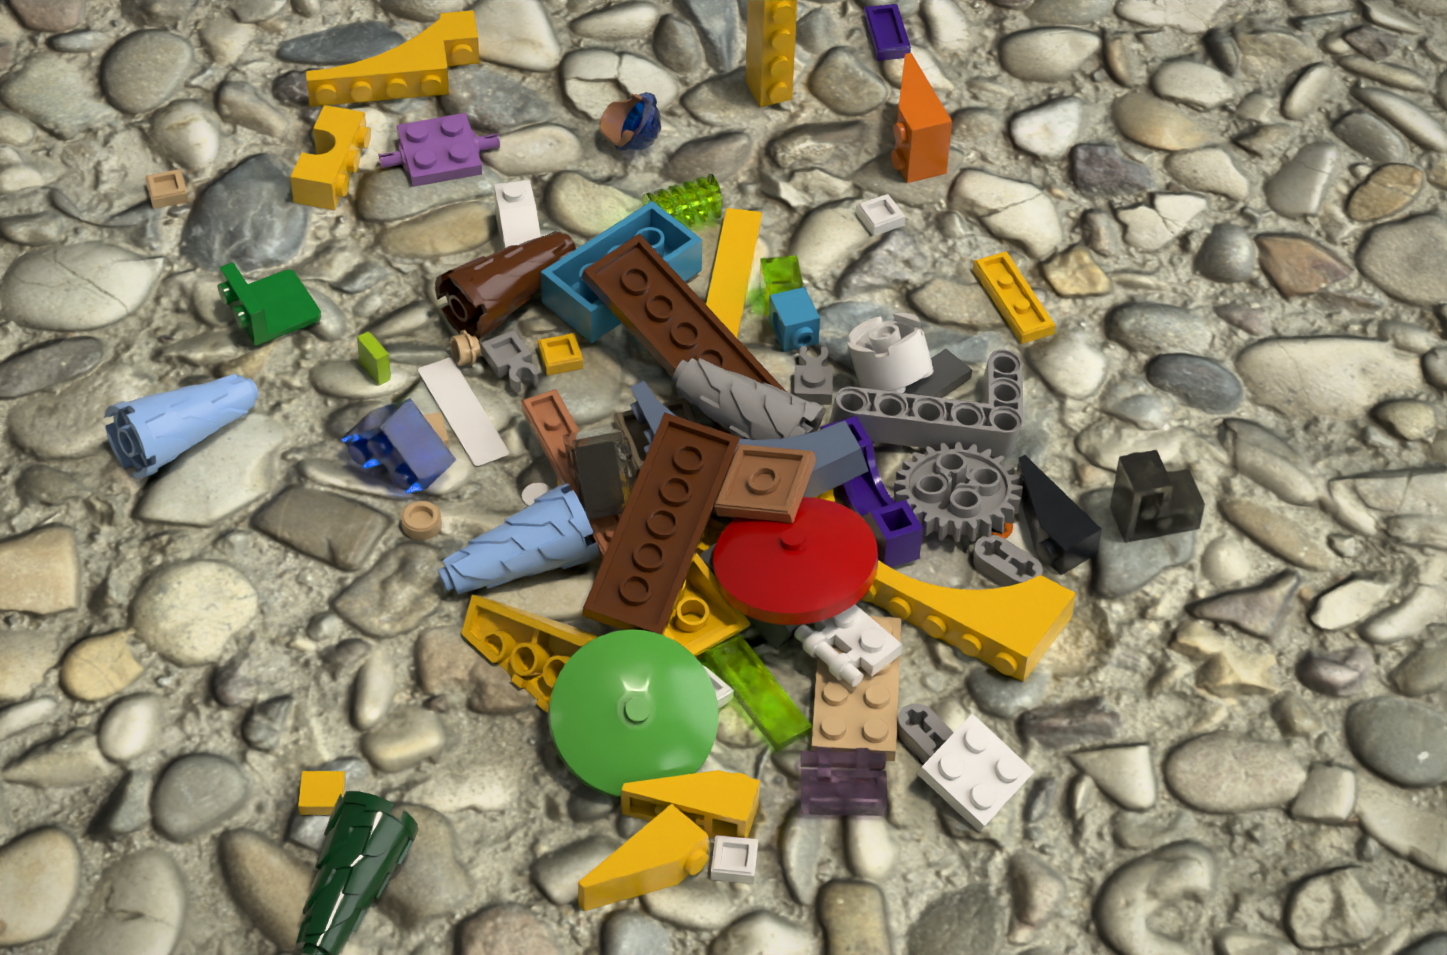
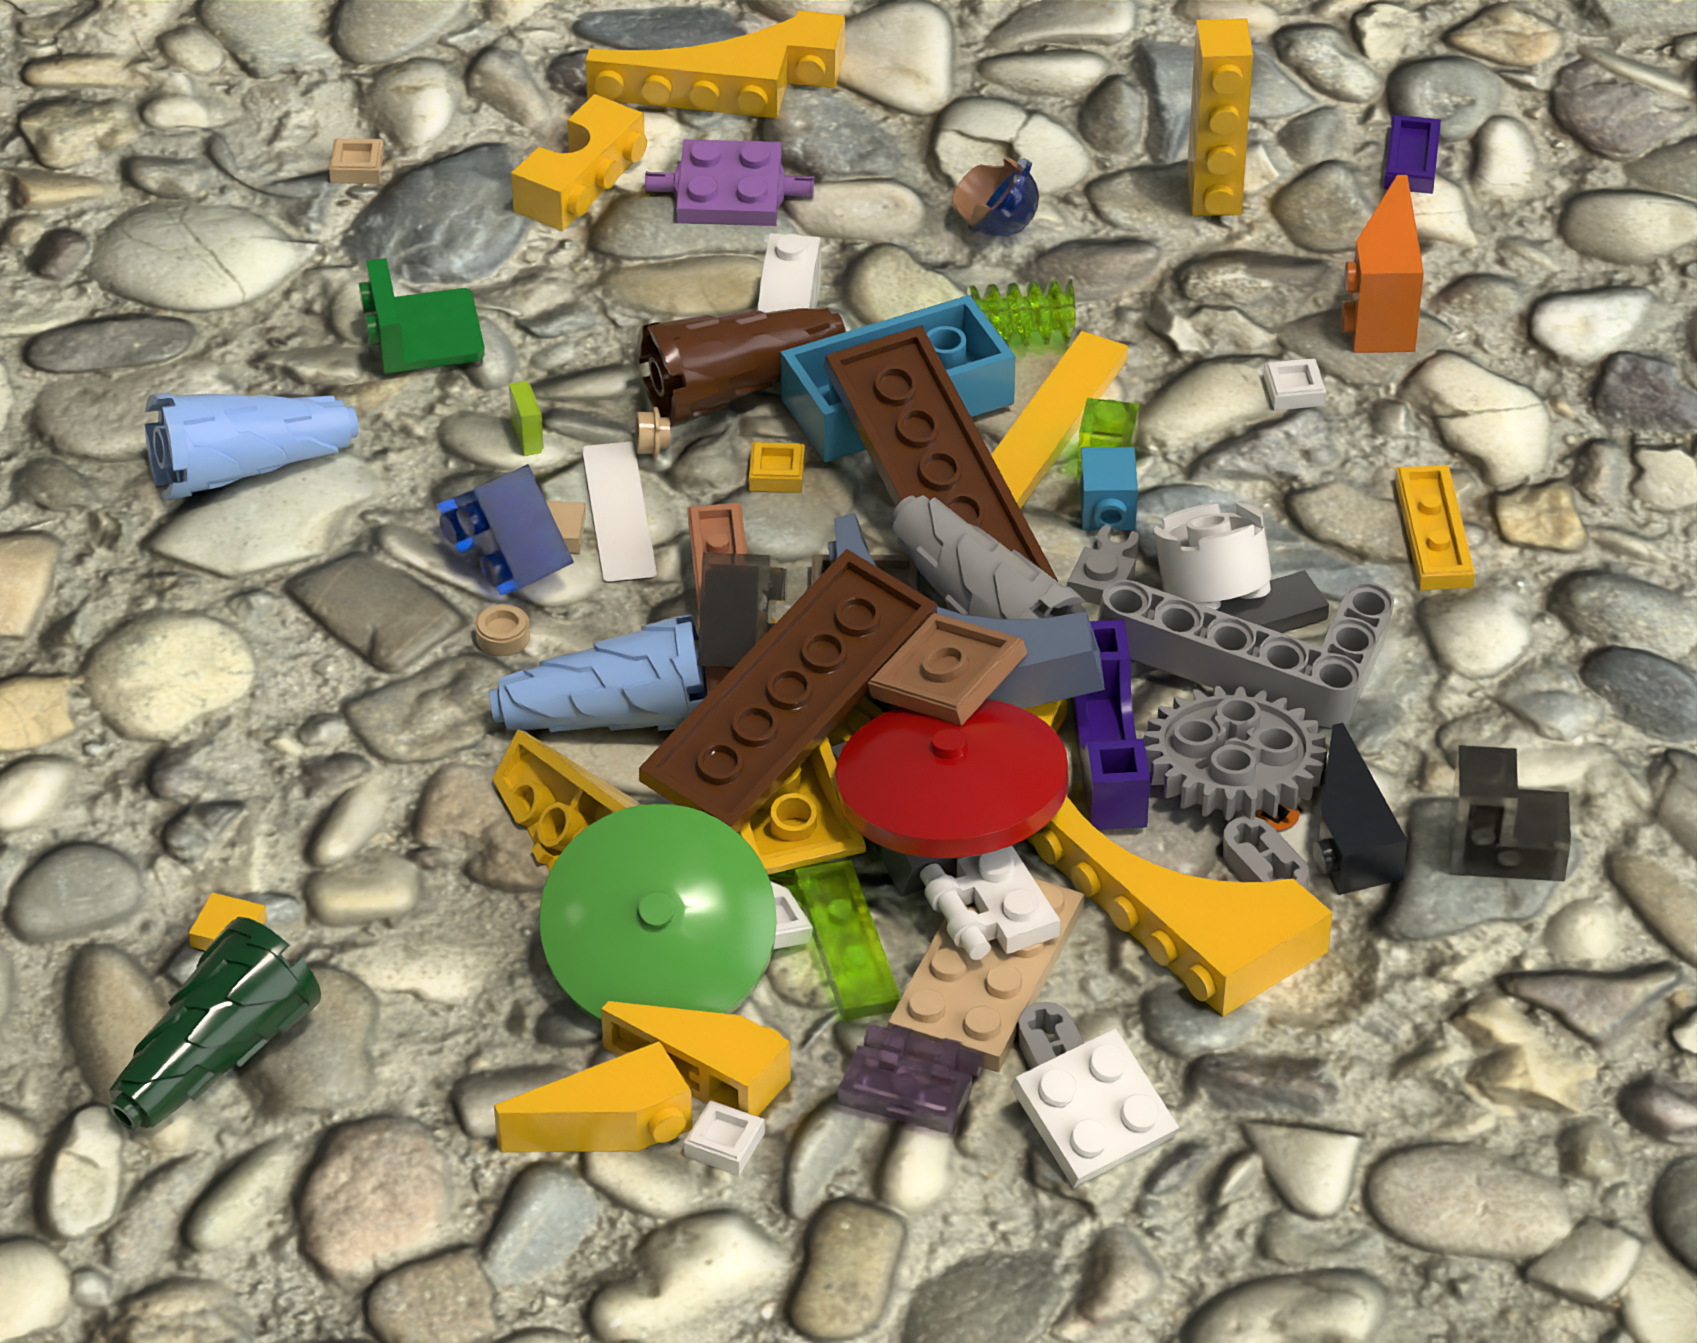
camera: 20 degrees right, 5 degrees down
light grey plate [481,330,539,392] -> none

